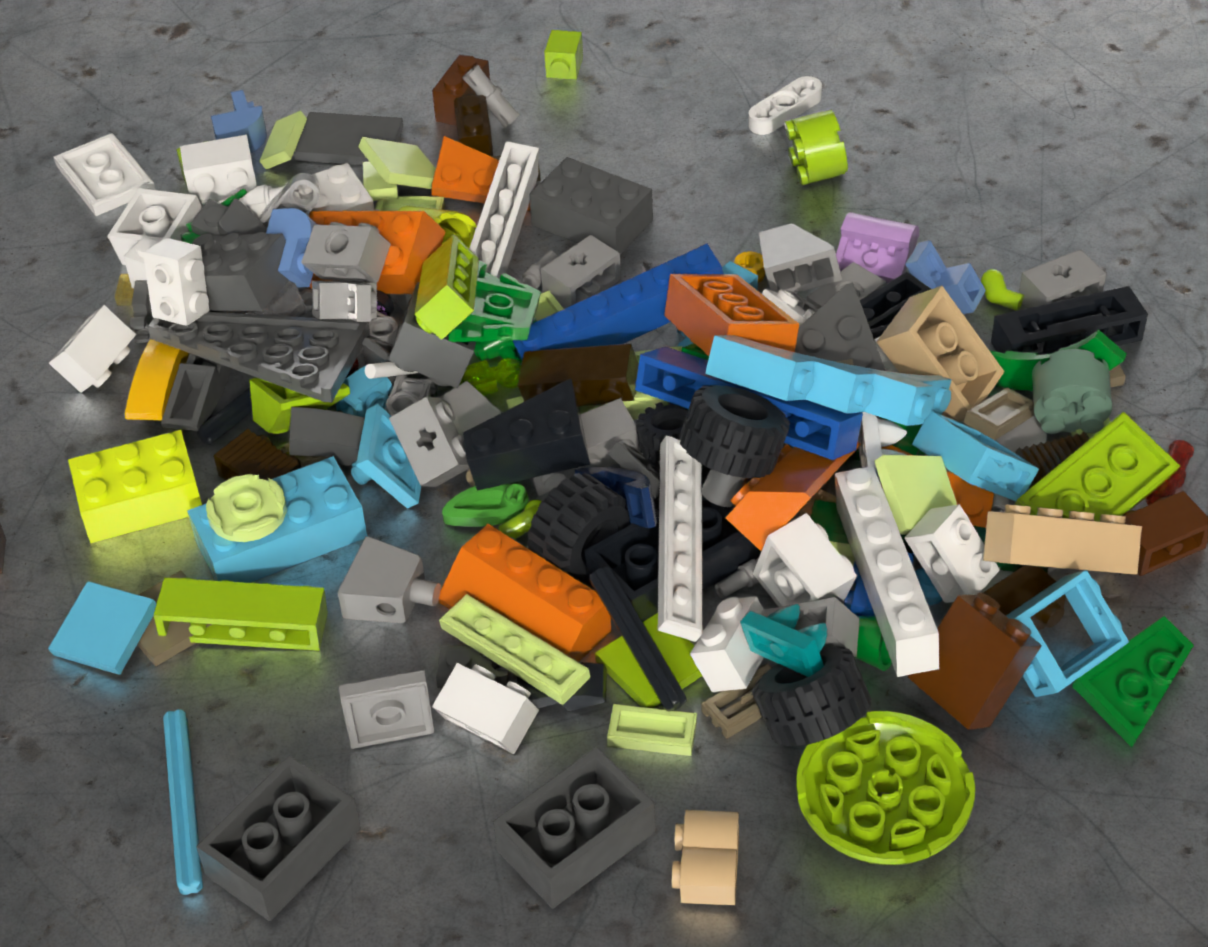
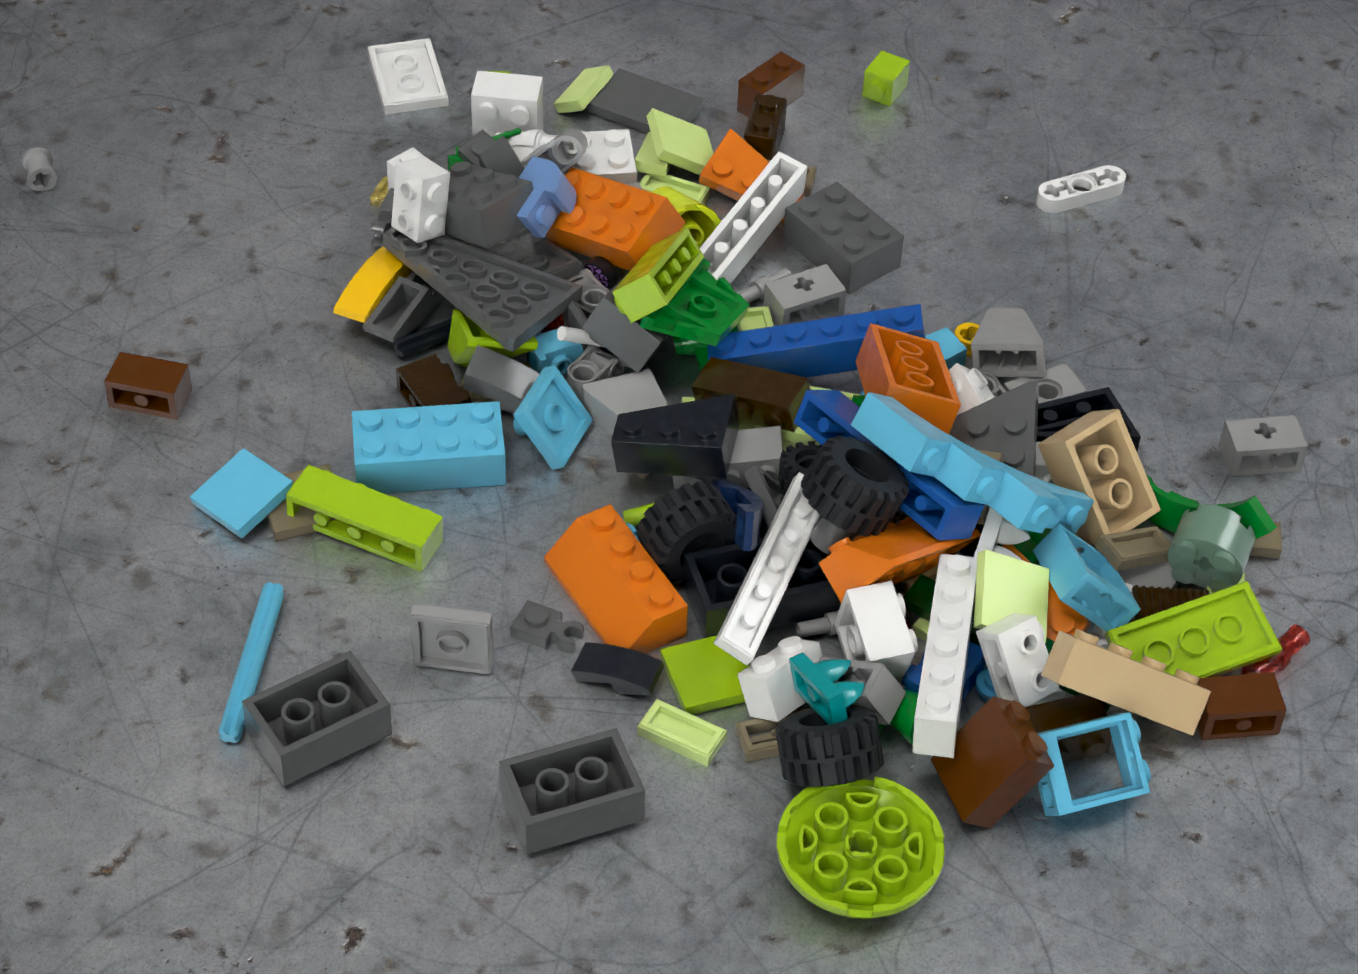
camera: 15 degrees right, 0 degrees up
white brick [49,305,136,393] -> none
neon yellow brick [68,430,202,543] -> none
white brick [108,188,202,265] -> none
yellowish green tile [206,474,287,542] -> none
medium blue brick [211,90,267,153] -> none
light grey brick [301,222,391,282] -> none
light grey brick [312,280,377,322] -> none
light grey torso [337,536,441,623] -> none
light grey brick [389,396,469,487] -> none
white brick [432,663,539,754] -> none
yellowish green tile [439,594,590,705] -> none
bright green arm [442,483,529,527] -> none
clear neon green plate [459,358,522,396] -> none
light grey pin [462,65,520,128] -> none
black axle [589,566,687,712] -> none
tan brick [672,810,739,905] -> none
lime brick [784,109,848,185] -> none
lavender brick [836,212,919,284] -> none
medium blue brick [905,240,986,314] -> none
lime arm [981,269,1024,311] -> none
black brick [991,286,1148,355] -> none
green wing [1072,616,1194,748] -> none

